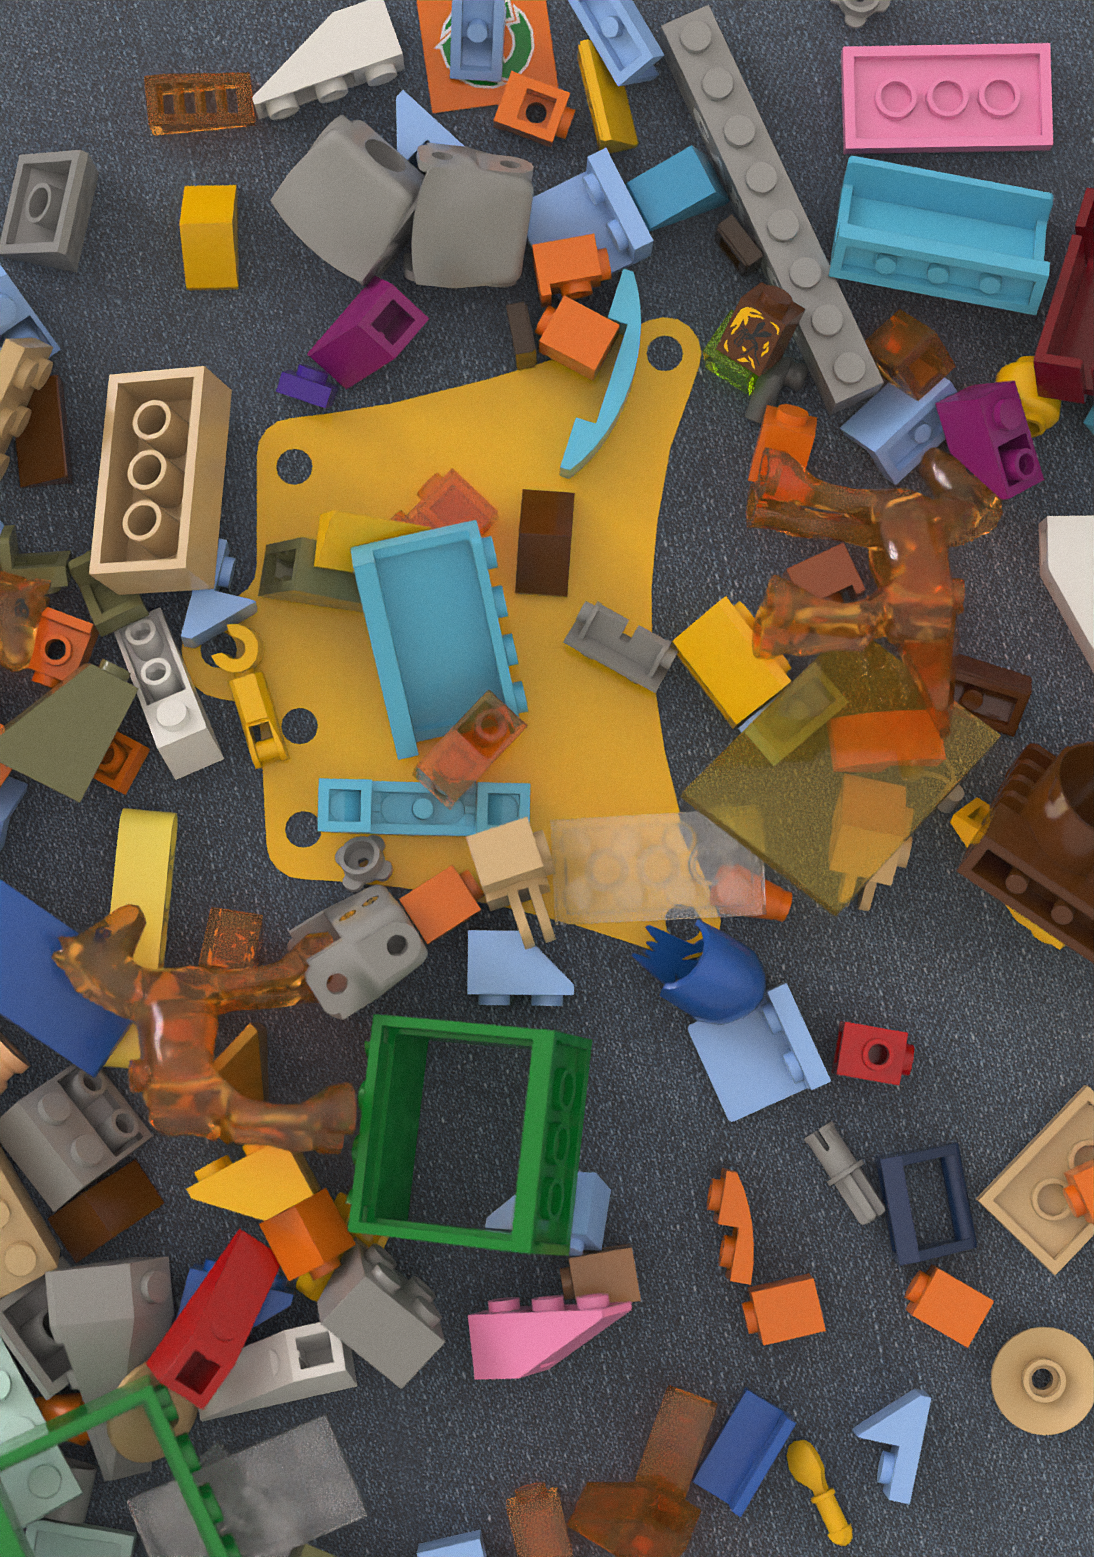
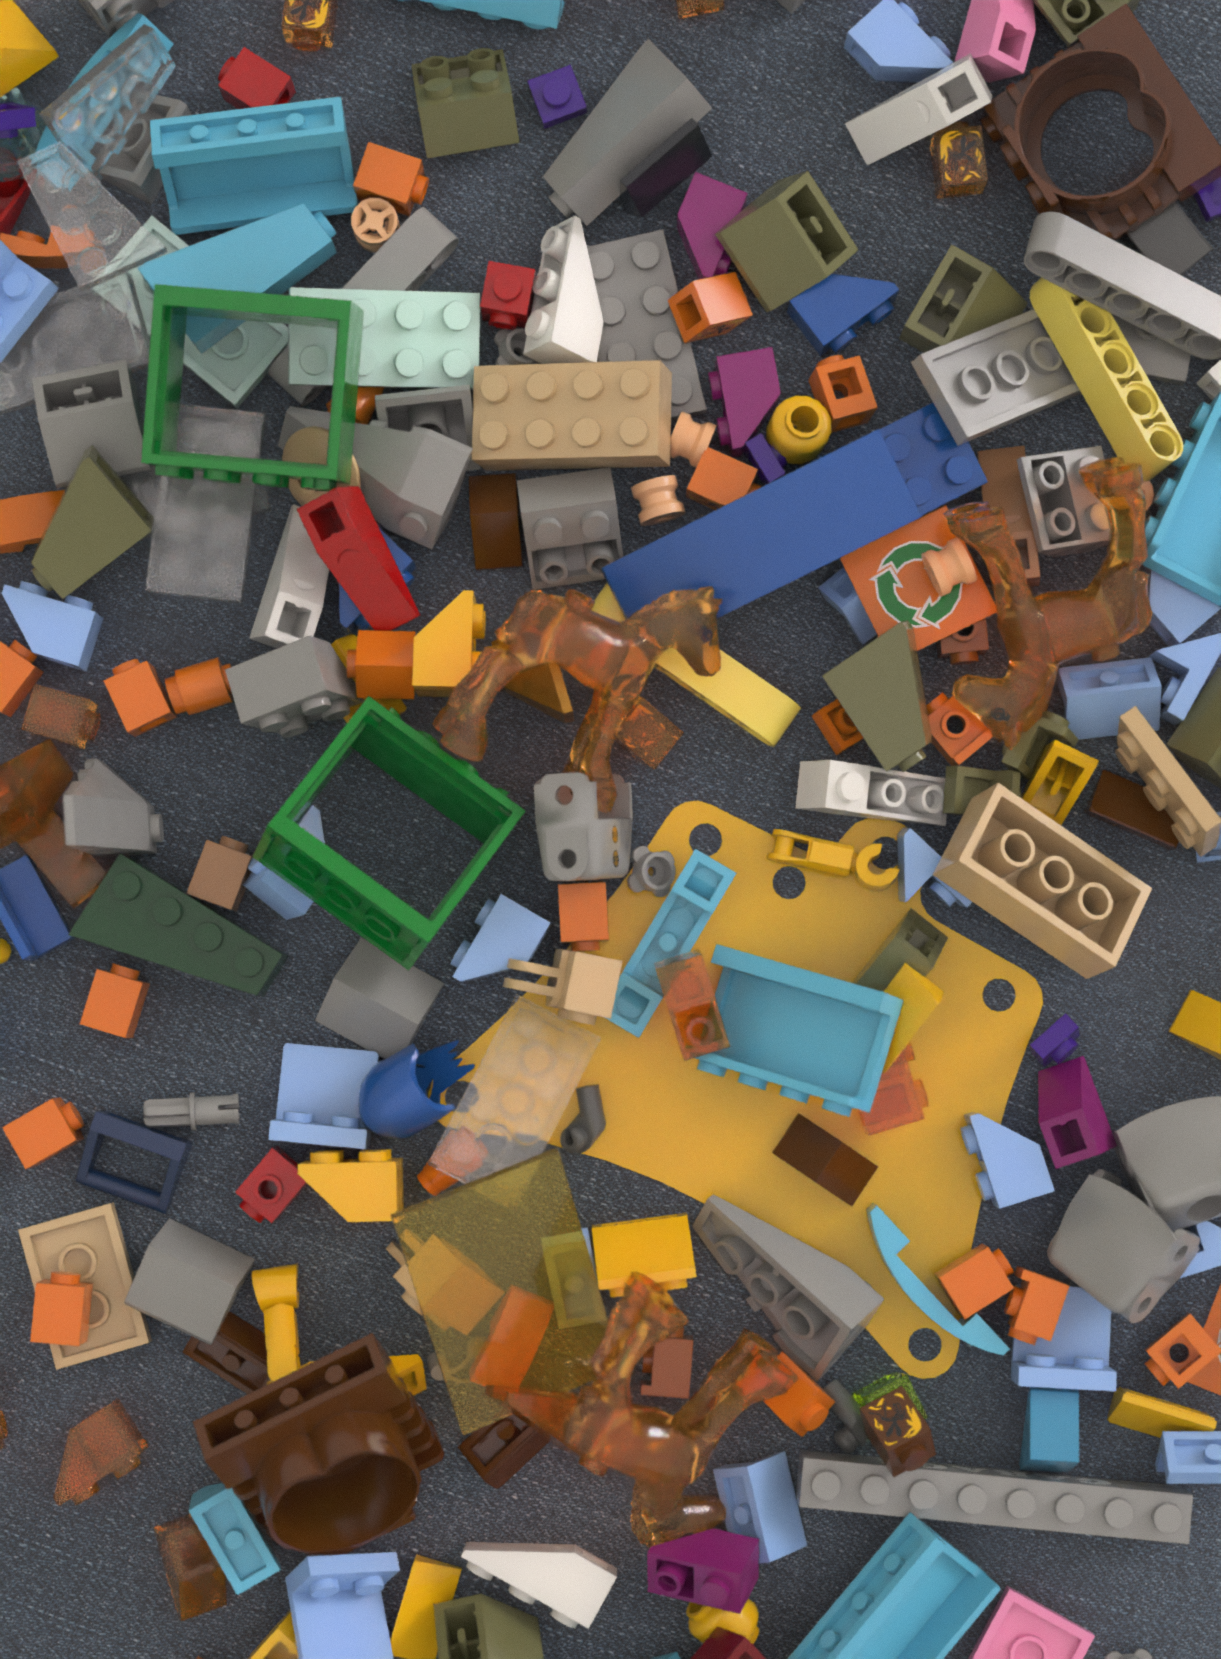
camera: 125 degrees right, 0 degrees up
bright pink slope [468,1293,632,1380] -> none
dark brown tile [506,302,537,371] -> none
light grey hinge [563,601,678,693] -> none
orange slope [706,1168,754,1285] -> none
dark brown tile [714,214,764,278] -> none
clear orange brick [865,309,956,401] -> none
none -> light grey wedge [63,758,164,857]
none -> dark green wedge [68,853,289,996]
none -> orange brick [104,659,177,737]
none -> light grey slope [124,1218,255,1345]
none -> orange brick [165,657,233,716]
none -> reddish brown slope [182,1311,271,1394]
none -> yellow piece [251,1263,301,1382]
none -> yellow slope [298,1149,404,1222]
none -> light grey slope [315,937,445,1059]
none -> dark grey arm [560,1084,606,1153]
none -> light grey wedge [692,1194,884,1381]
none -> light blue slope [960,1112,1055,1209]
none -> yellow slope [1021,740,1099,825]

